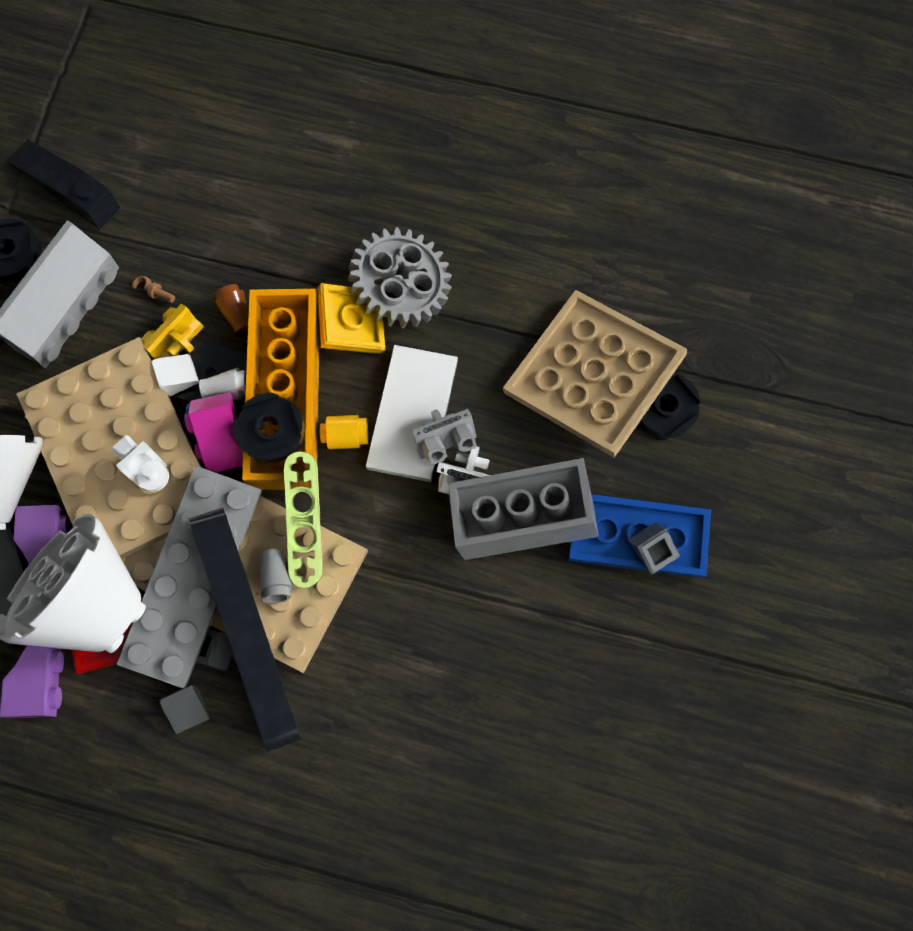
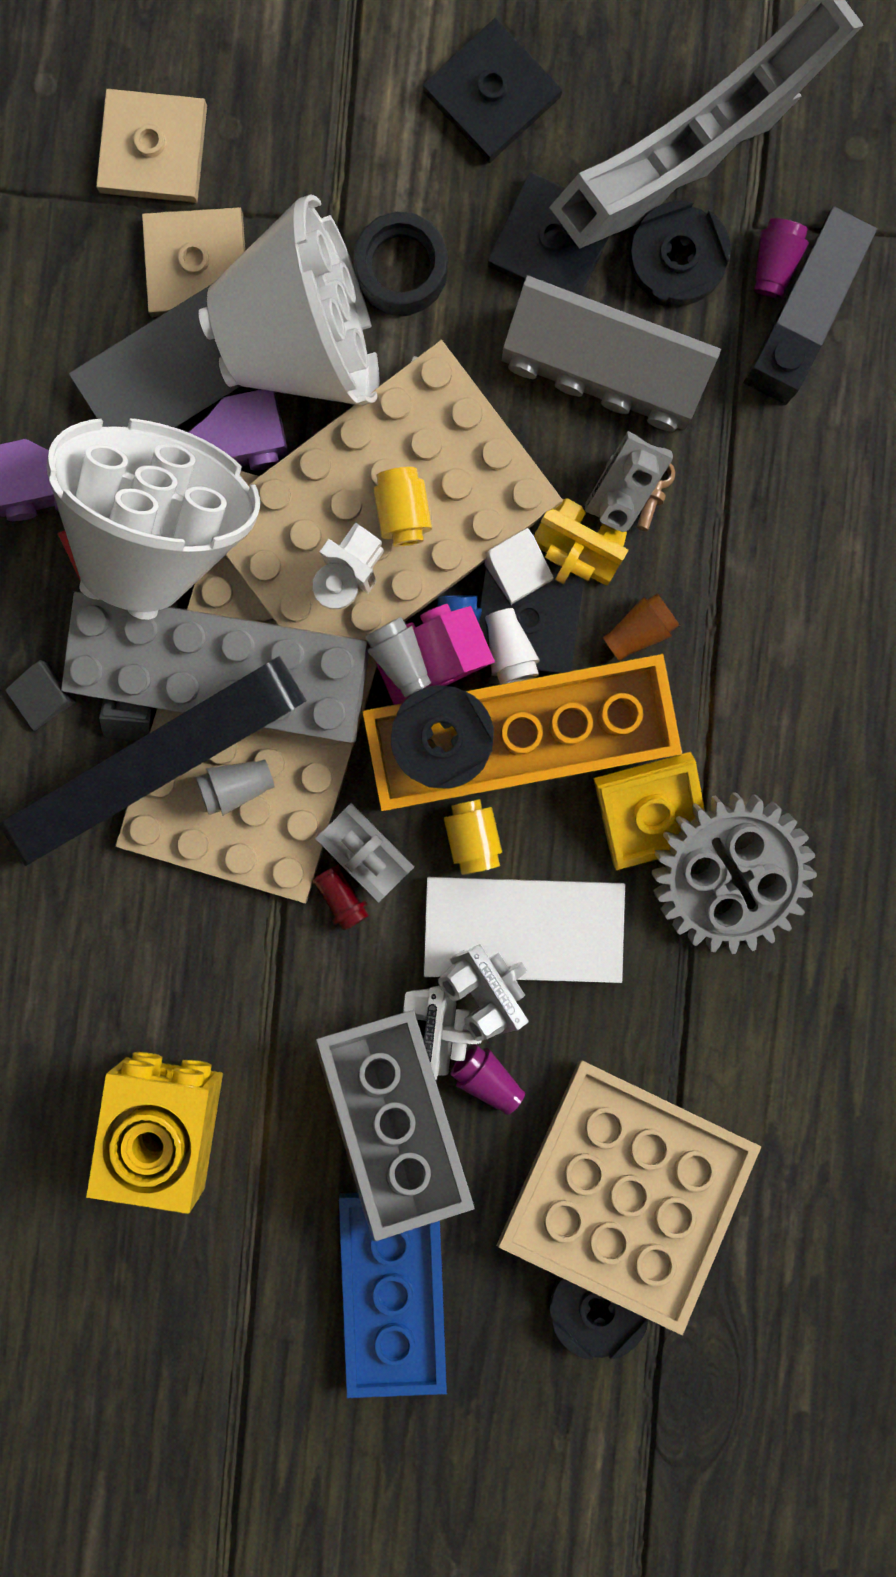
camera: 80 degrees right, 15 degrees up
yellowish green beam [284,452,322,588] -> none
dark grey slope [628,523,680,574] -> none
none -> yellow brick [86,1052,223,1214]
none -> dark red pin [312,864,369,931]
none -> light grey hips [315,803,414,903]
none -> light grey cone [365,617,431,697]
none -> yellow brick [373,467,432,547]
none -> magenta cone [451,1044,525,1115]
none -> light grey hips [585,431,673,532]
none -> magenta cone [754,218,809,298]

